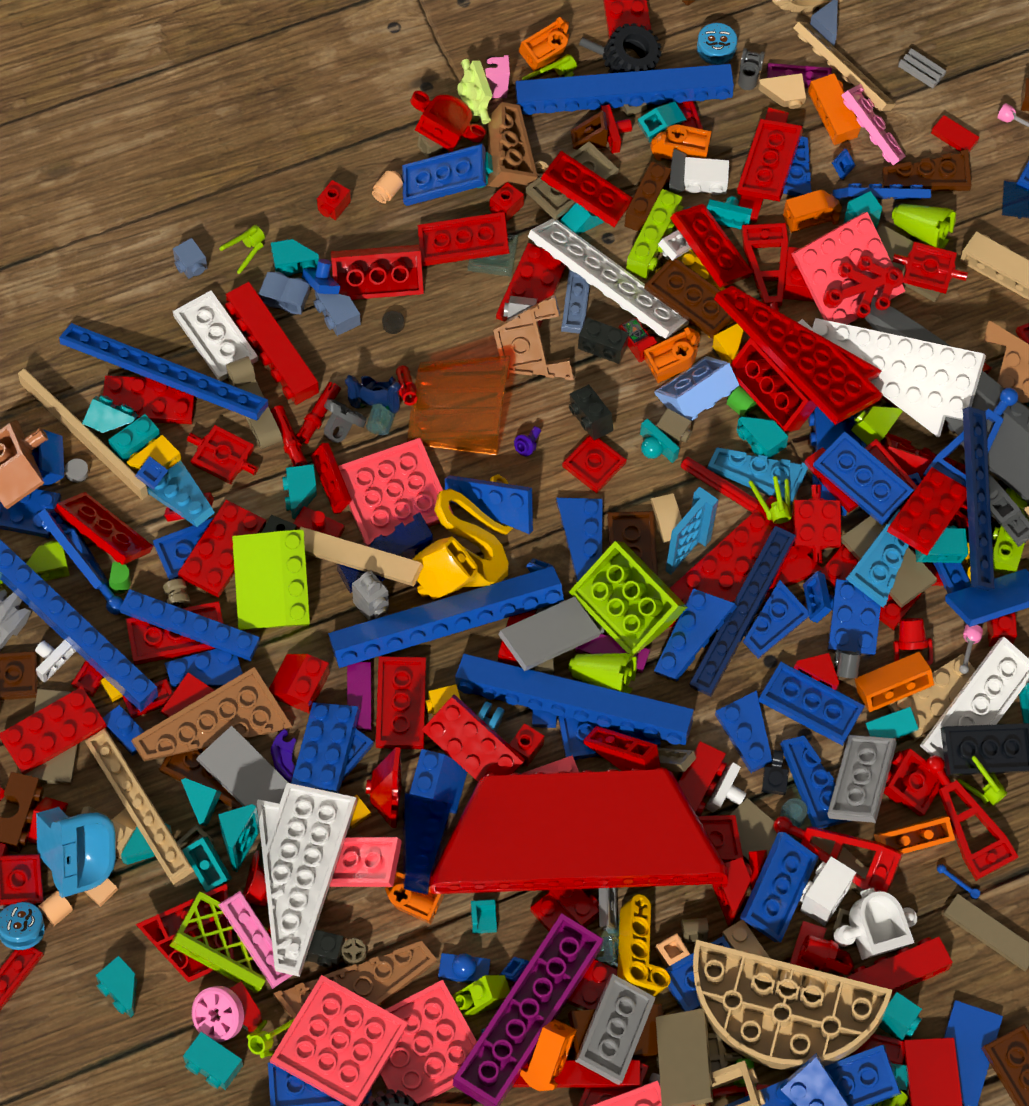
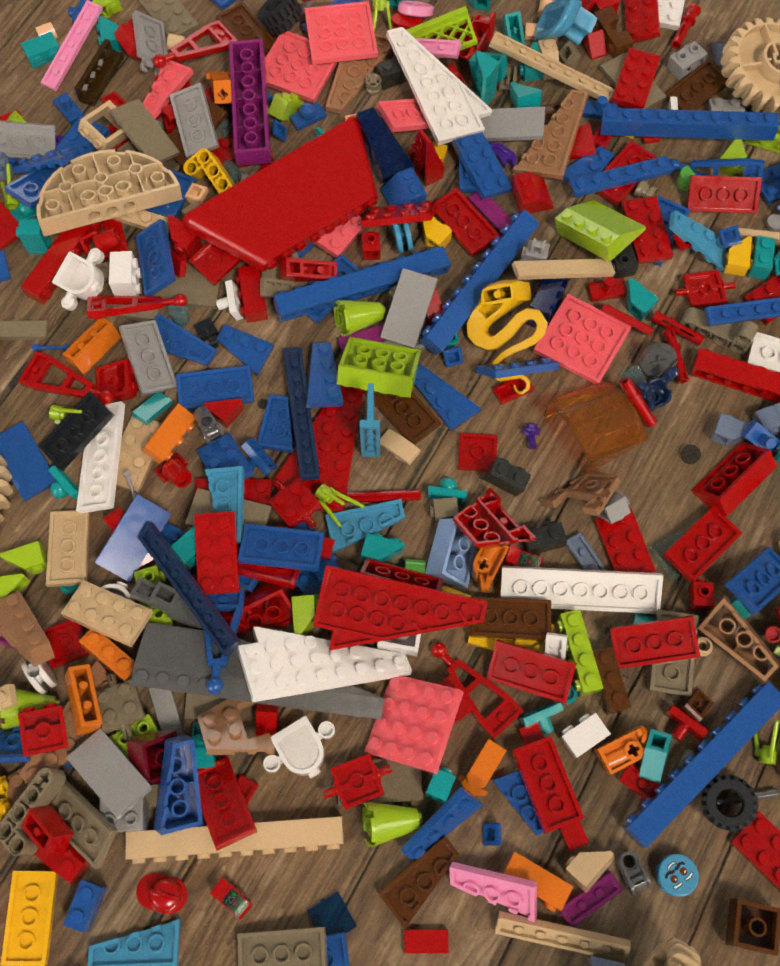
camera: 145 degrees right, 5 degrees up
dark grey slope [668,149,687,195] -> none
red plant [823,256,904,318] -> none
none -> white piece [263,716,335,779]
none -> red wedge [453,487,536,548]
none -> teal slope [502,11,525,45]

